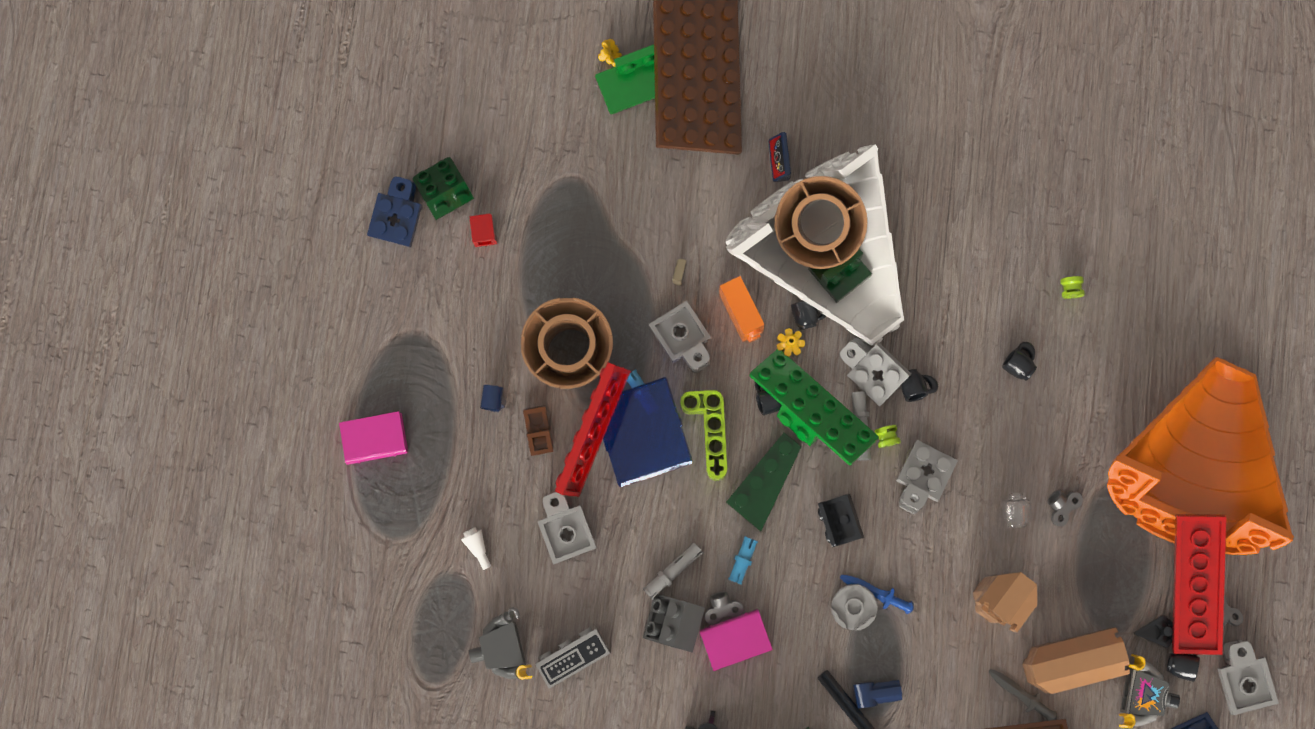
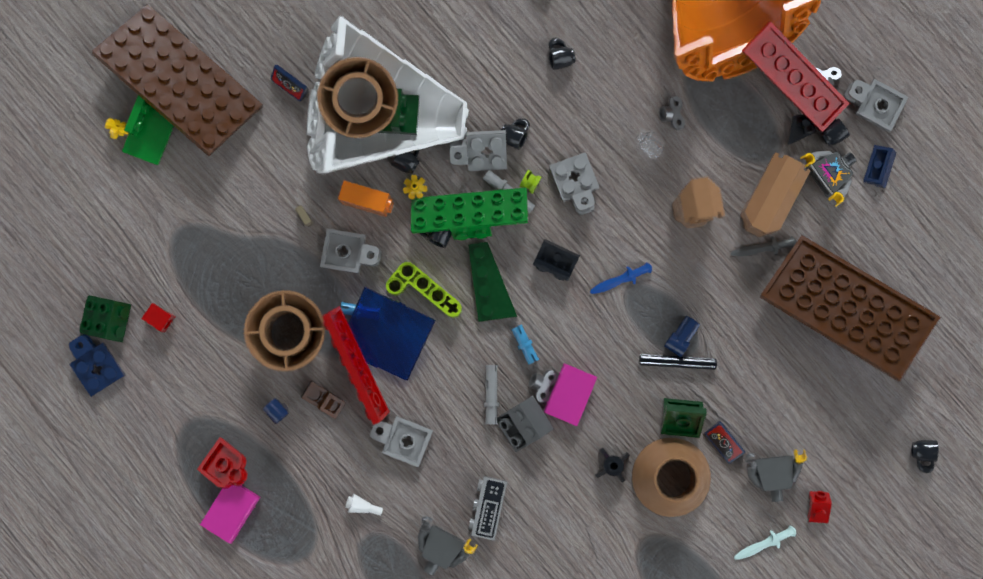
camera: 55 degrees left, 5 degrees up
light grey tile [832,584,877,630] -> none
none -> red plate [197,437,247,489]

